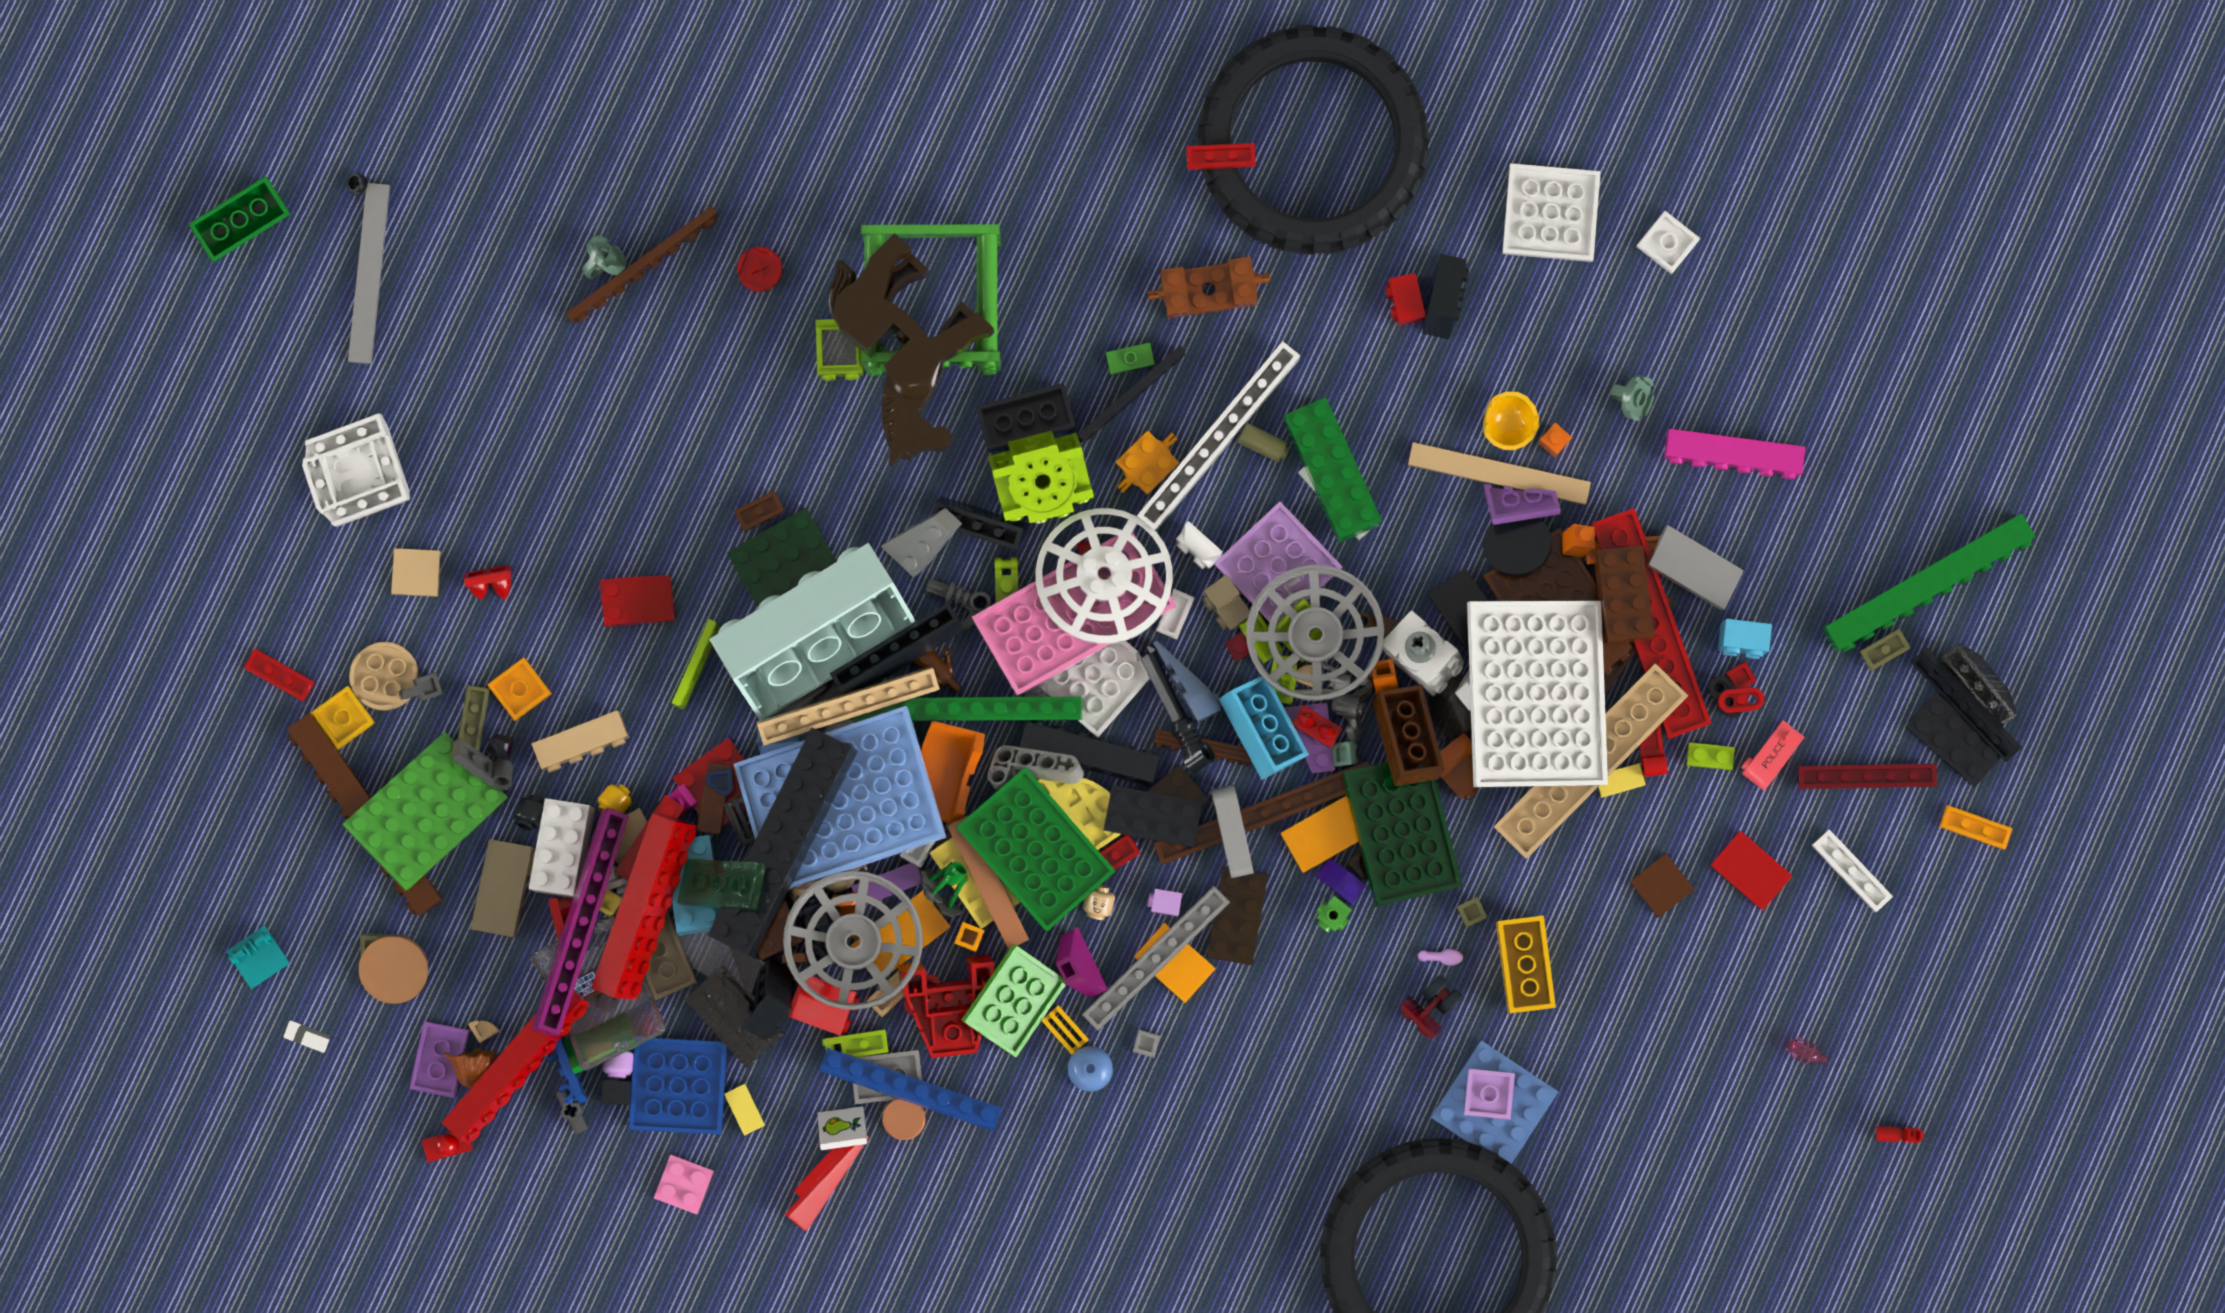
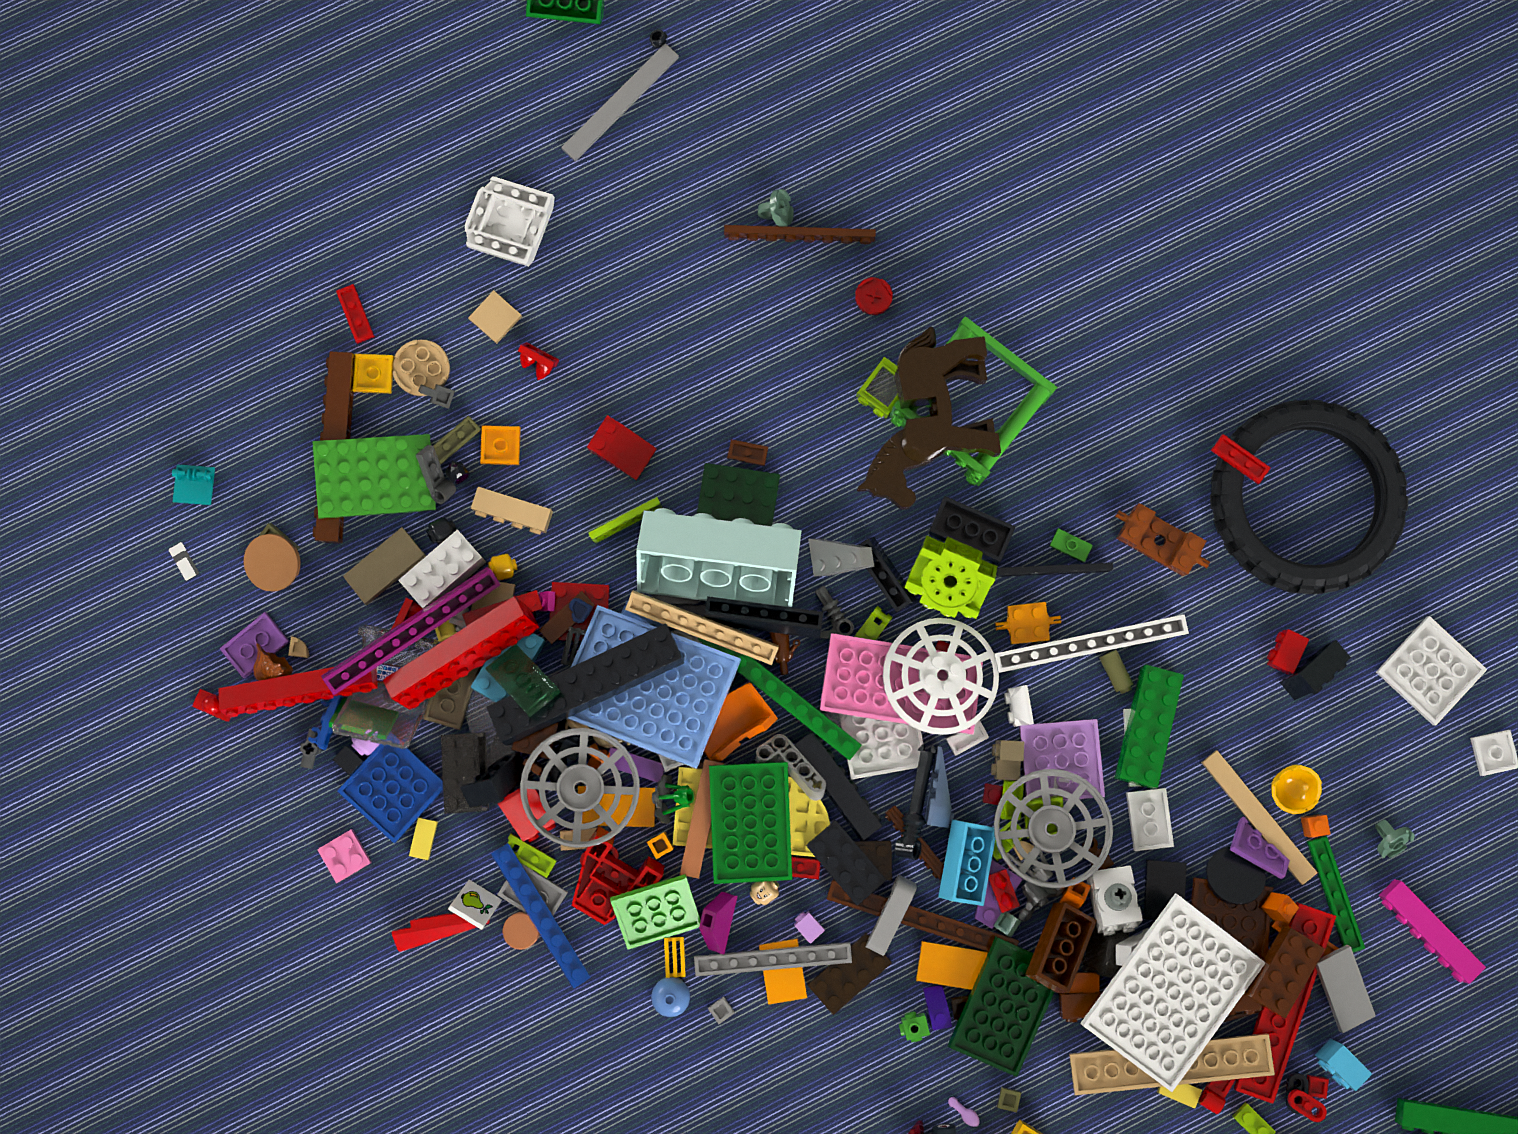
camera: 40 degrees right, 0 degrees up
none -> white plate [1126,788,1174,851]
none -> green tile [1307,835,1366,953]

